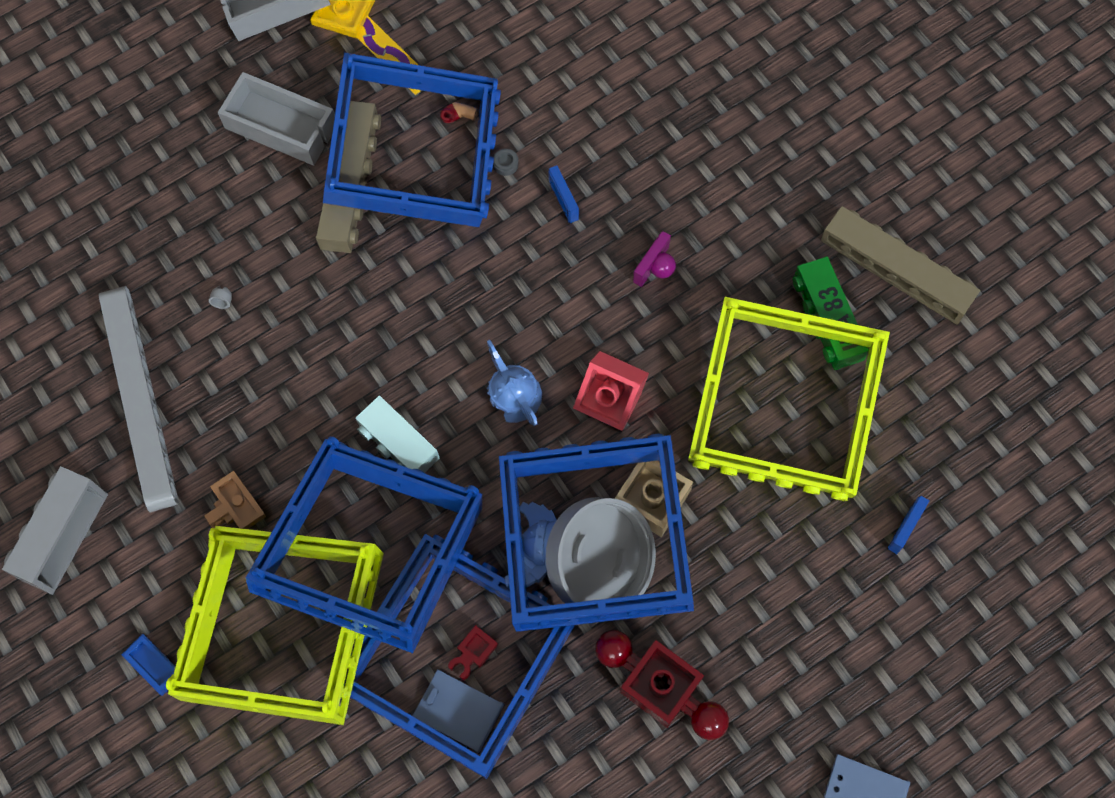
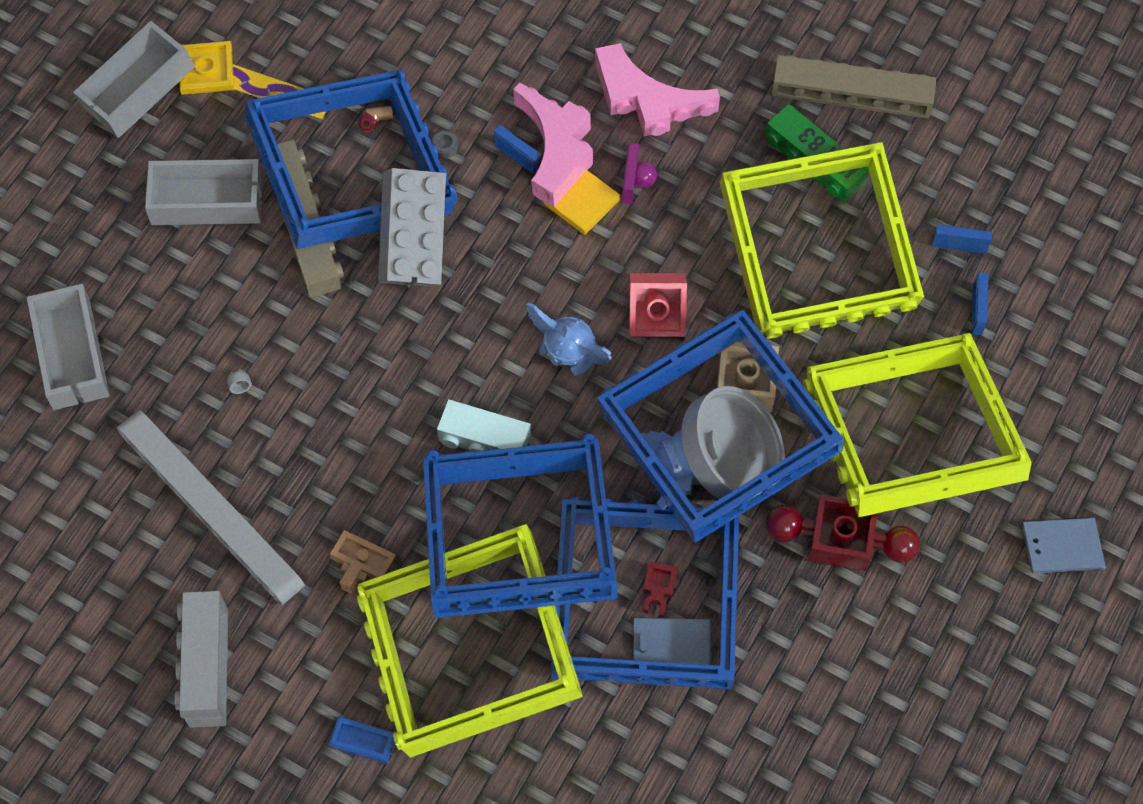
camera: 30 degrees left, 5 degrees down
none -> light grey piece [27,284,110,410]
none -> light grey piece [378,168,446,287]
none -> bright pink arch [513,82,593,207]
none -> yellow tile [544,170,620,235]
none -> bright pink arch [595,43,720,136]
none -> neon yellow window [803,333,1032,517]
none -> blue tile [932,225,992,254]

